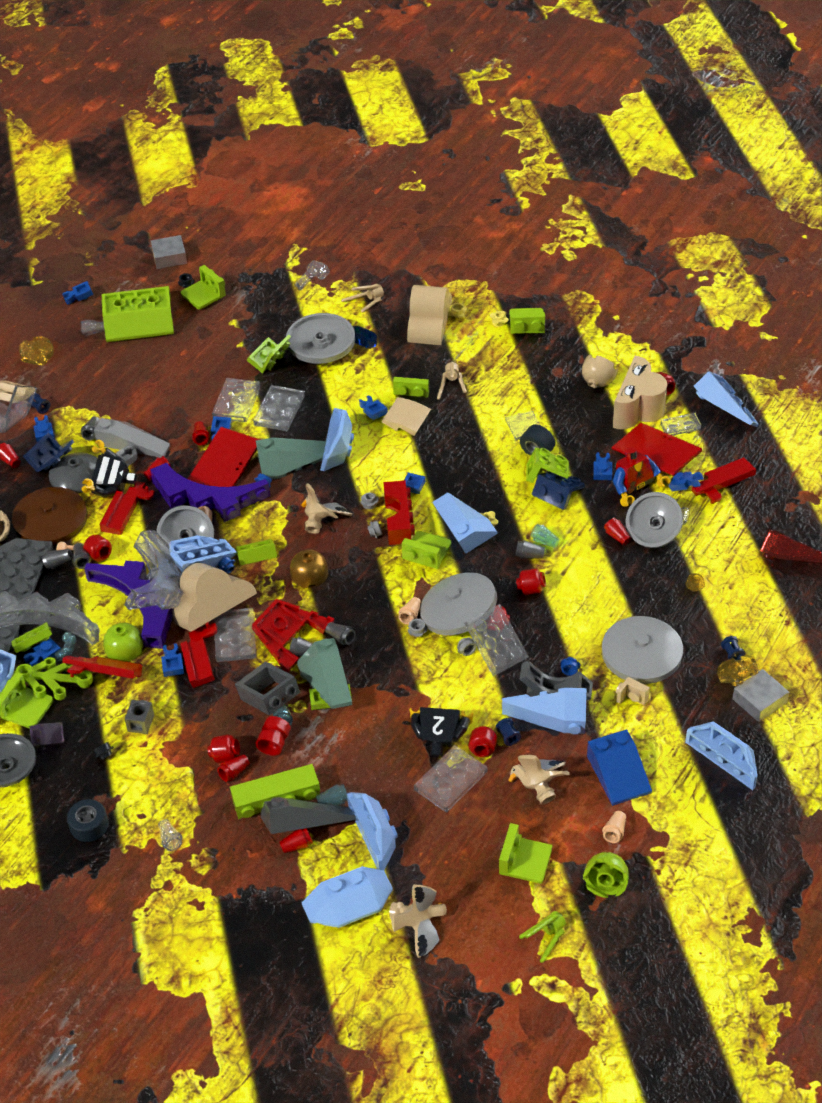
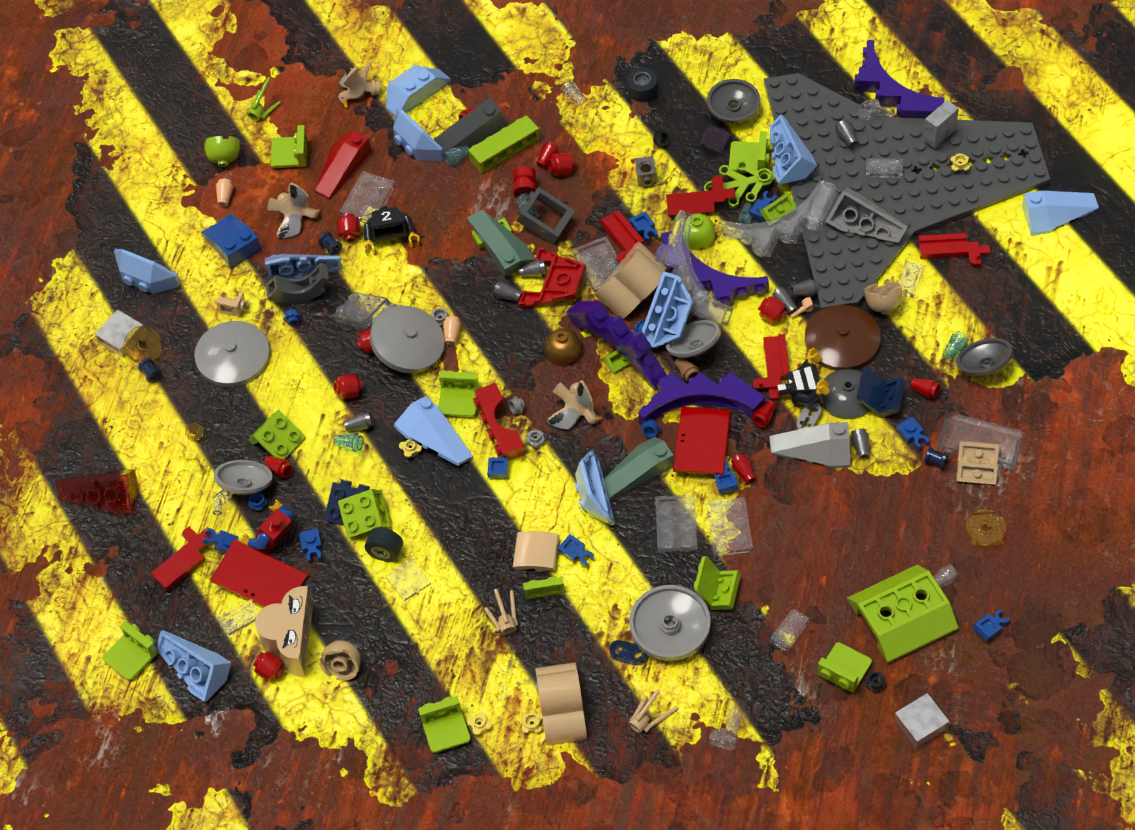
camera: 165 degrees right, 10 degrees up
none -> lime bracket [102,621,158,681]
none -> lime bracket [248,410,305,459]
none -> red wedge [315,130,371,200]
none -> dark purple arch [566,301,667,388]
none -> clear plate [770,608,809,652]

